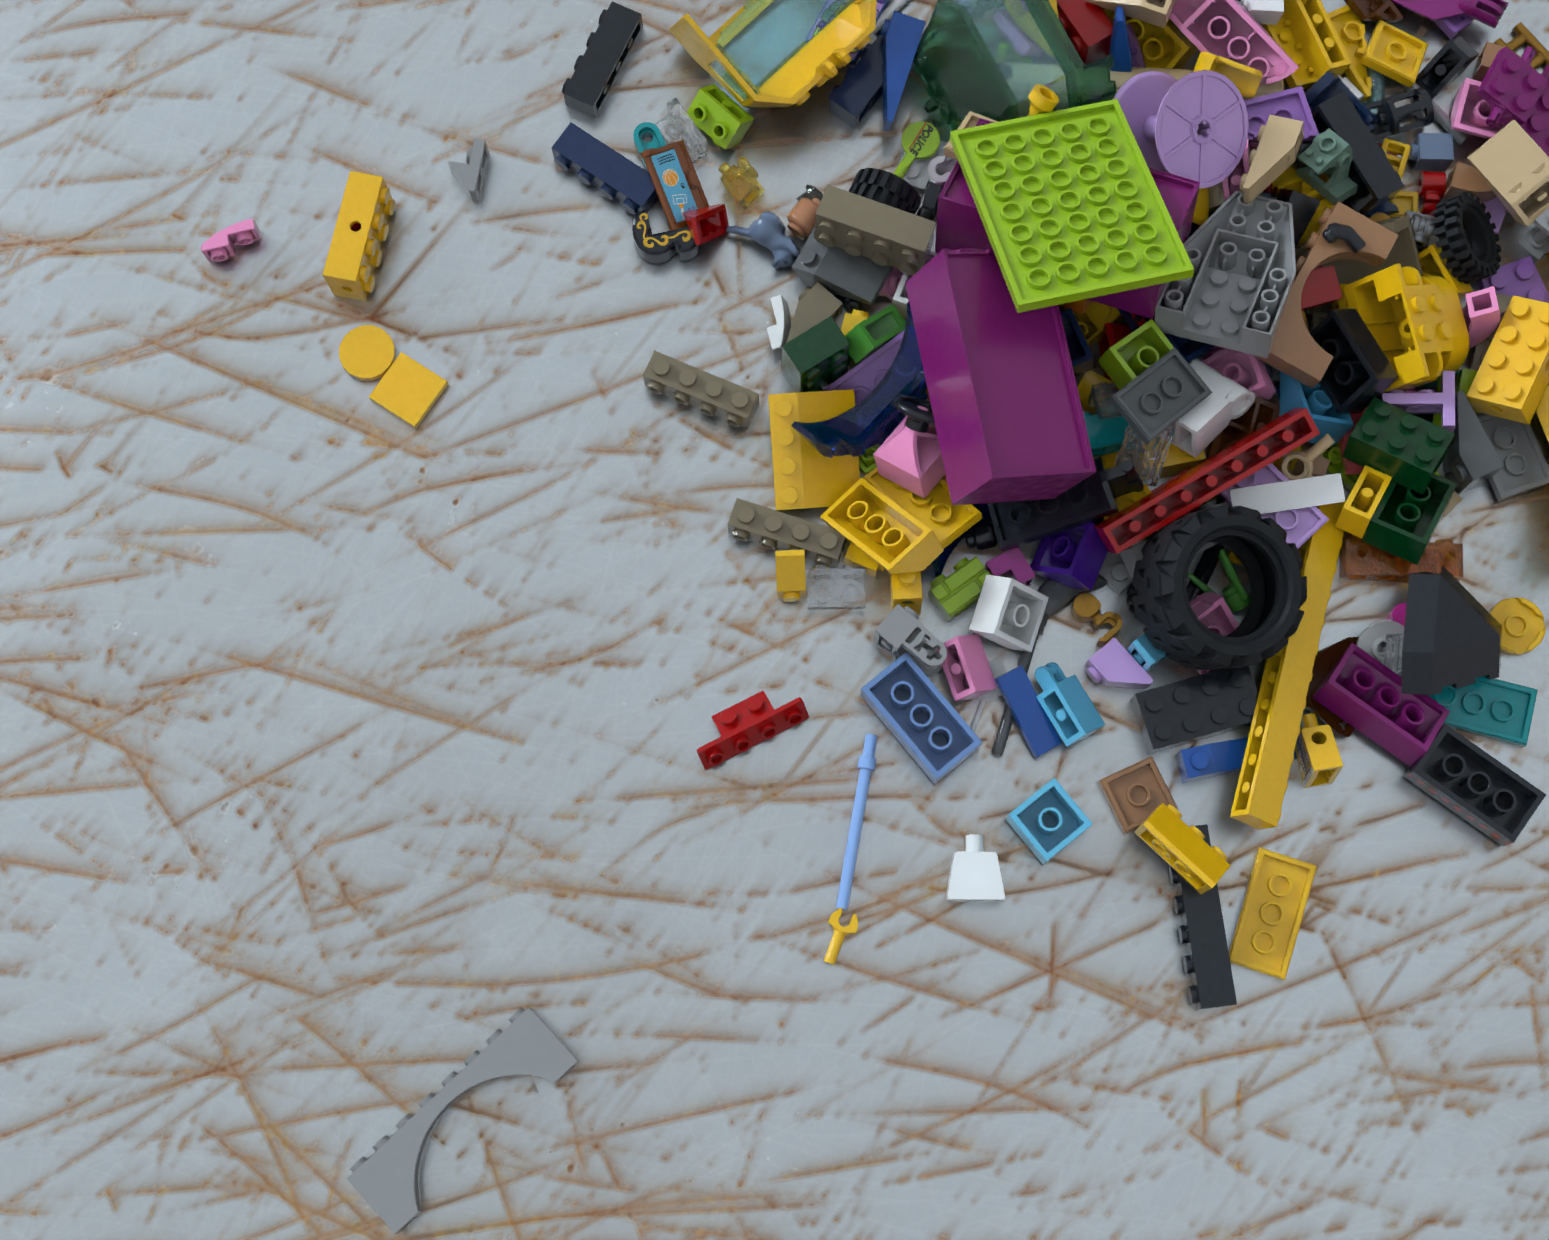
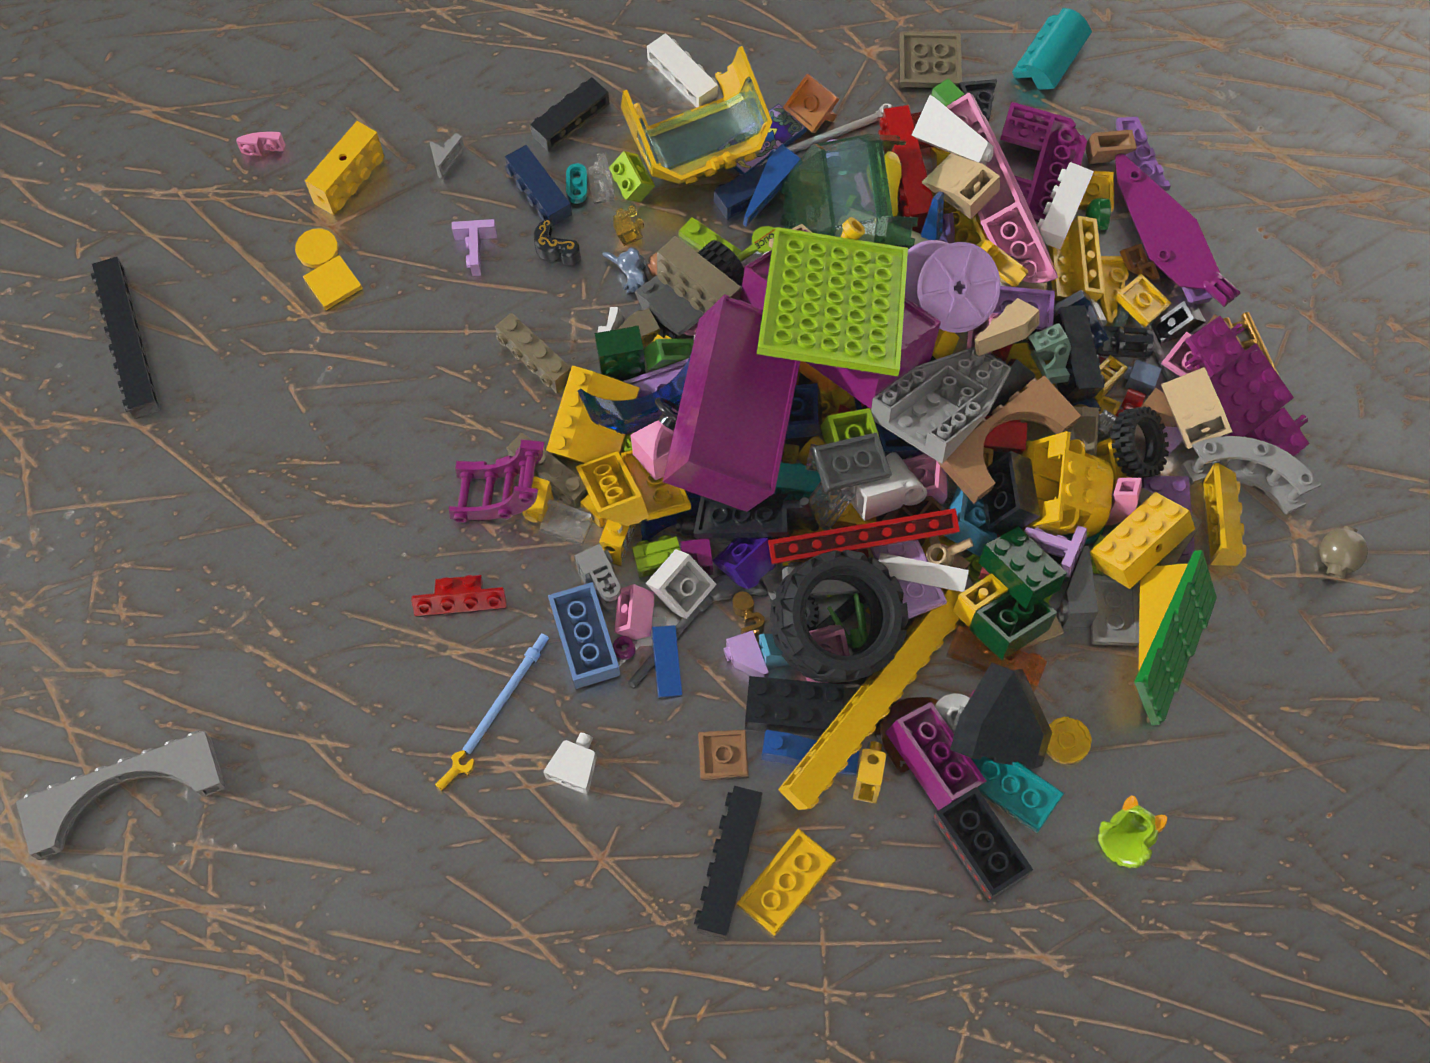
camera: 20 degrees right, 10 degrees down
door [640,140,709,231] -> none
red slope [683,204,729,245] -> none
medium azure brick [1006,778,1092,865] -> none
medium azure brick [1035,662,1106,747] -> none
yellow slope [1134,803,1231,894] -> none
black arm [1322,223,1366,254] -> none
none -> black brick [91,257,161,419]
none -> magenta fence [449,439,544,523]
none -> lavender bracket [452,219,497,276]
none -> magenta bush [613,636,636,660]
none -> lime plate [679,217,742,255]

